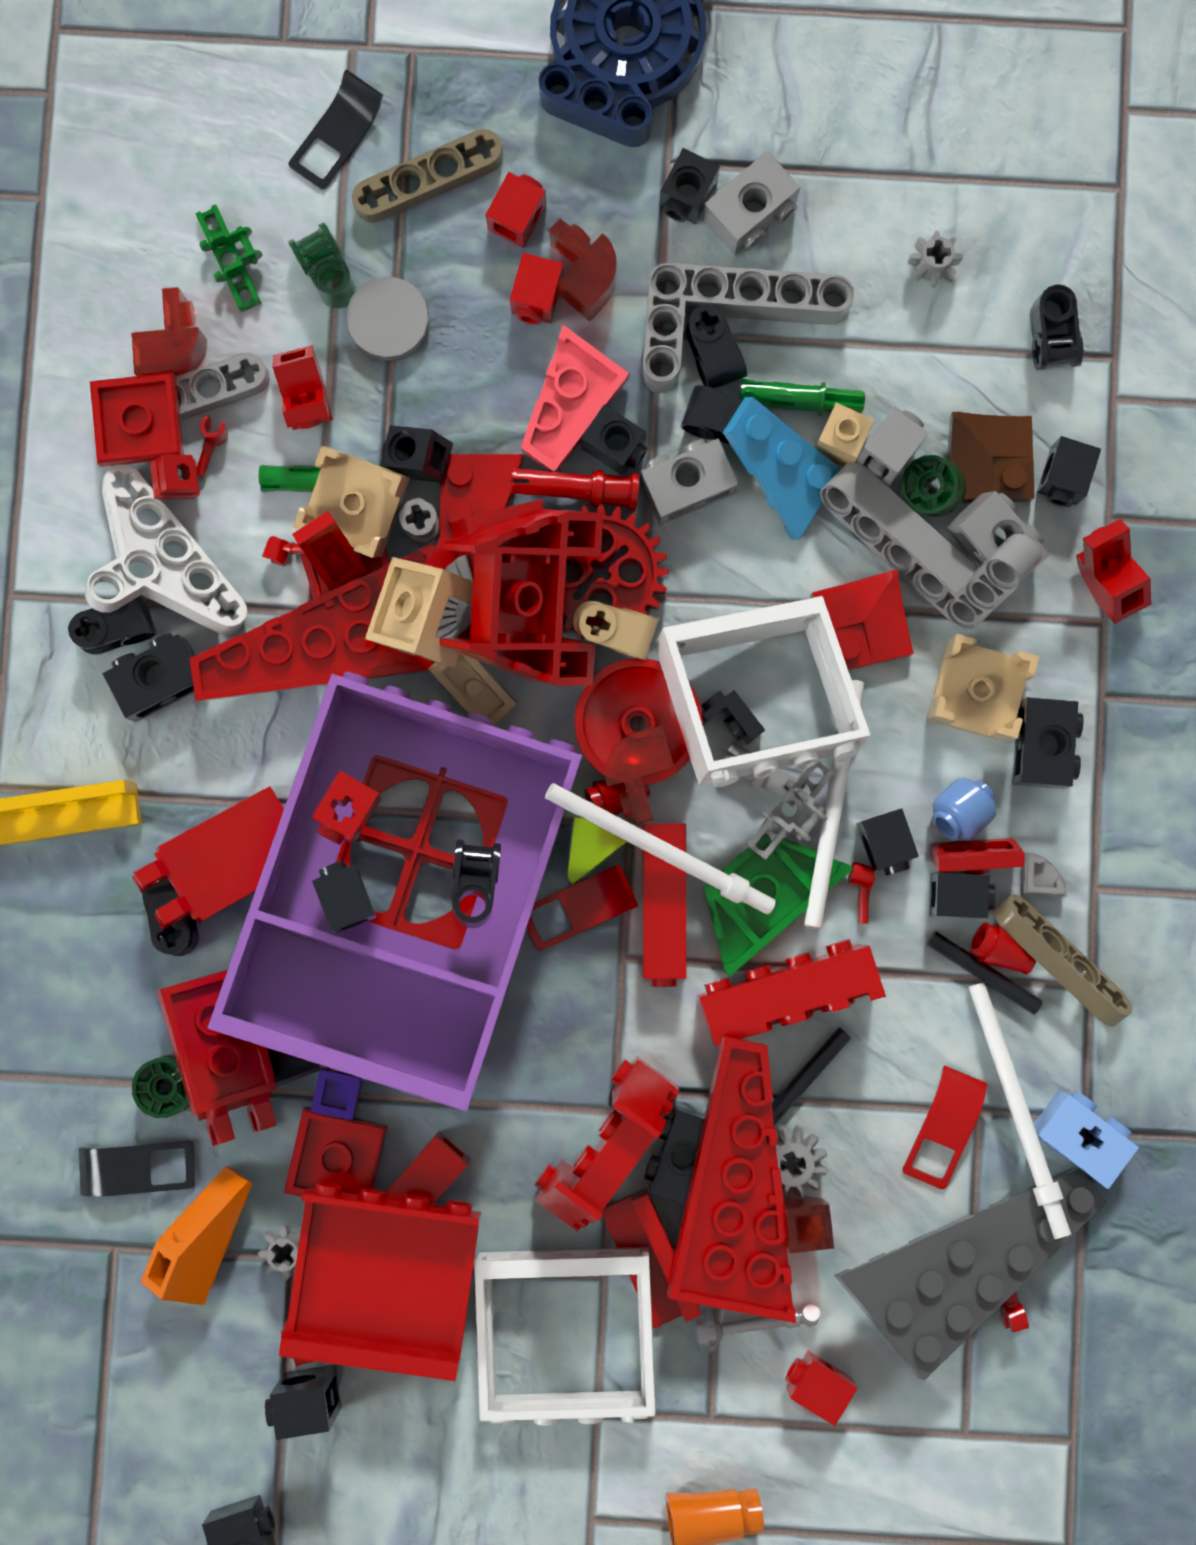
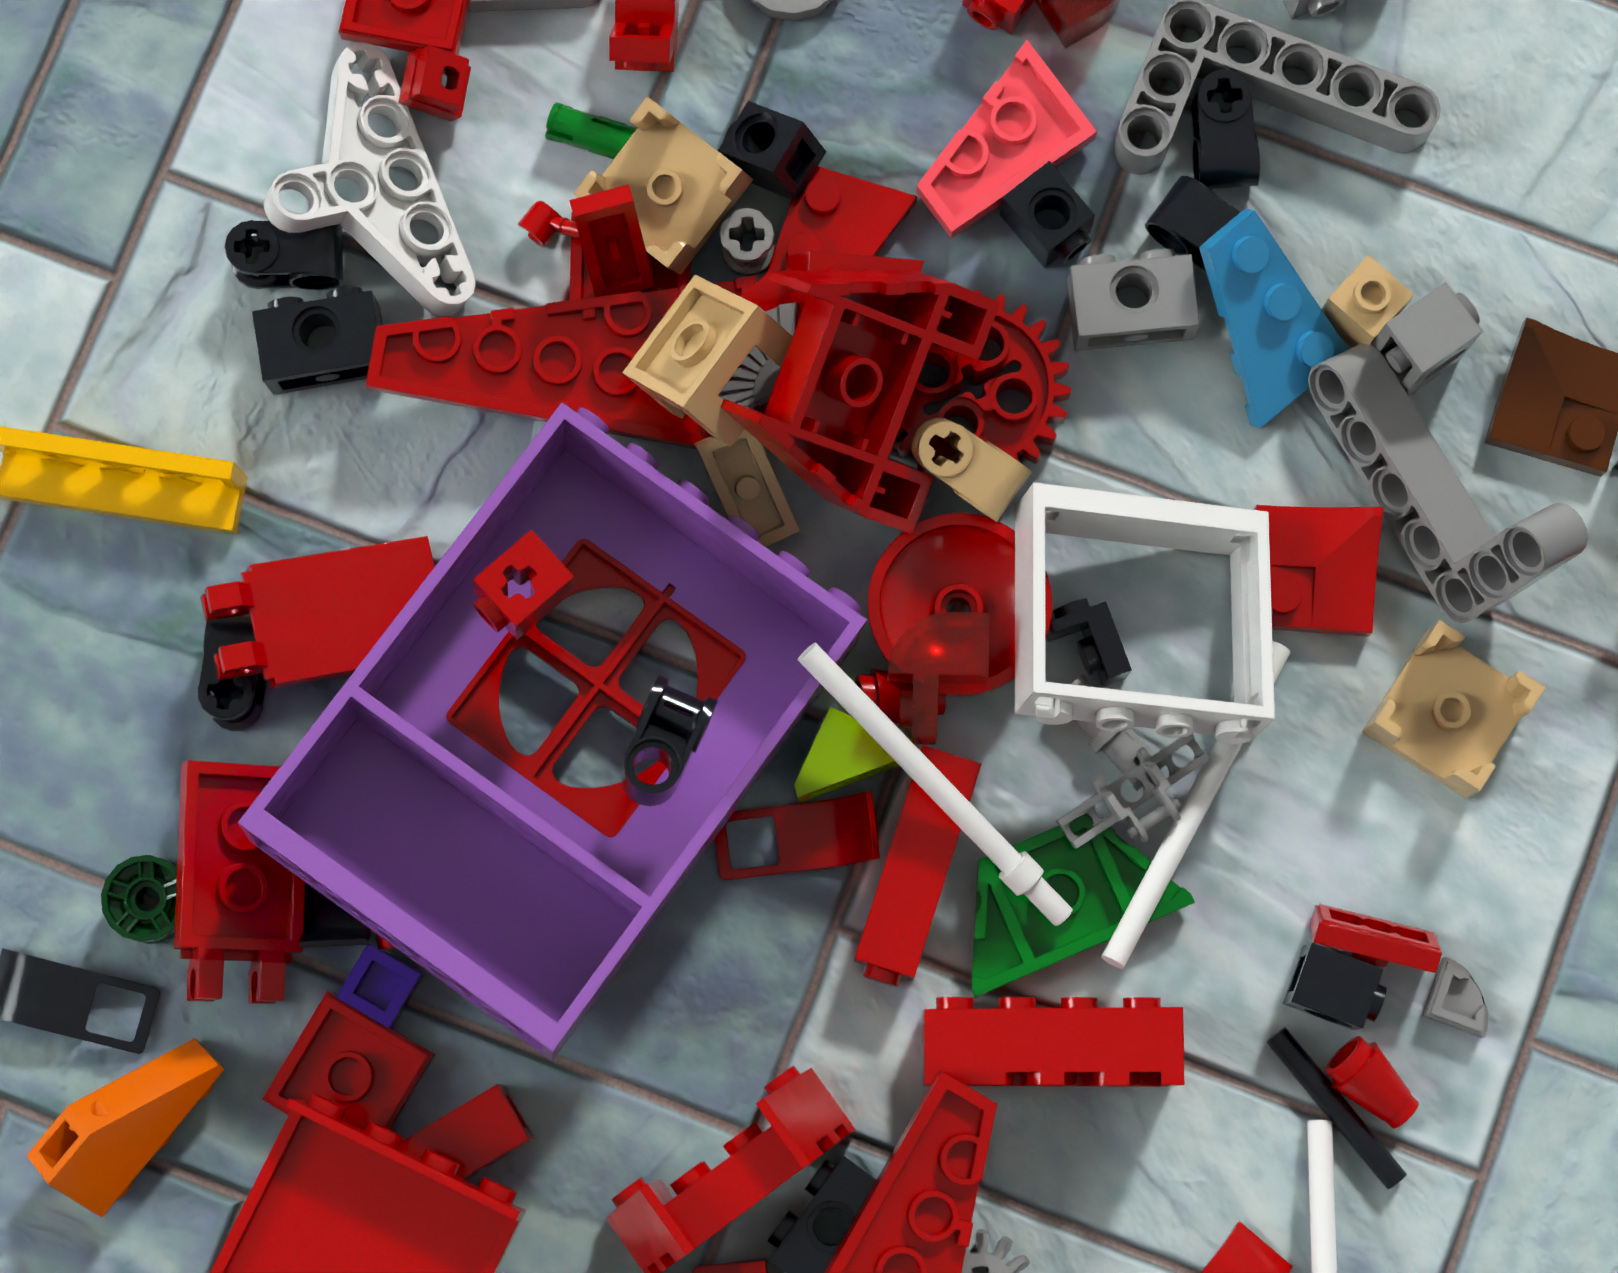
camera: 20 degrees right, 5 degrees down
red hand [196,415,228,477] -> none
light grey gear [258,1222,301,1281] -> none
black brick [312,861,377,934] -> none
red pin [510,467,639,511] -> none
green axle [740,379,865,416] -> none
black bar [772,1027,851,1126] -> none
red hand [847,862,875,924] -> none
black brick [856,808,919,876] -> none
dark green wheel [901,455,966,517] -> none
light grey gear [908,231,963,288] -> none
medium blue head [932,778,996,841] -> none
light grey brick [945,491,1050,573] -> none
dark tan beam [994,895,1132,1027] -> none
black brick [1012,697,1084,789] -> none

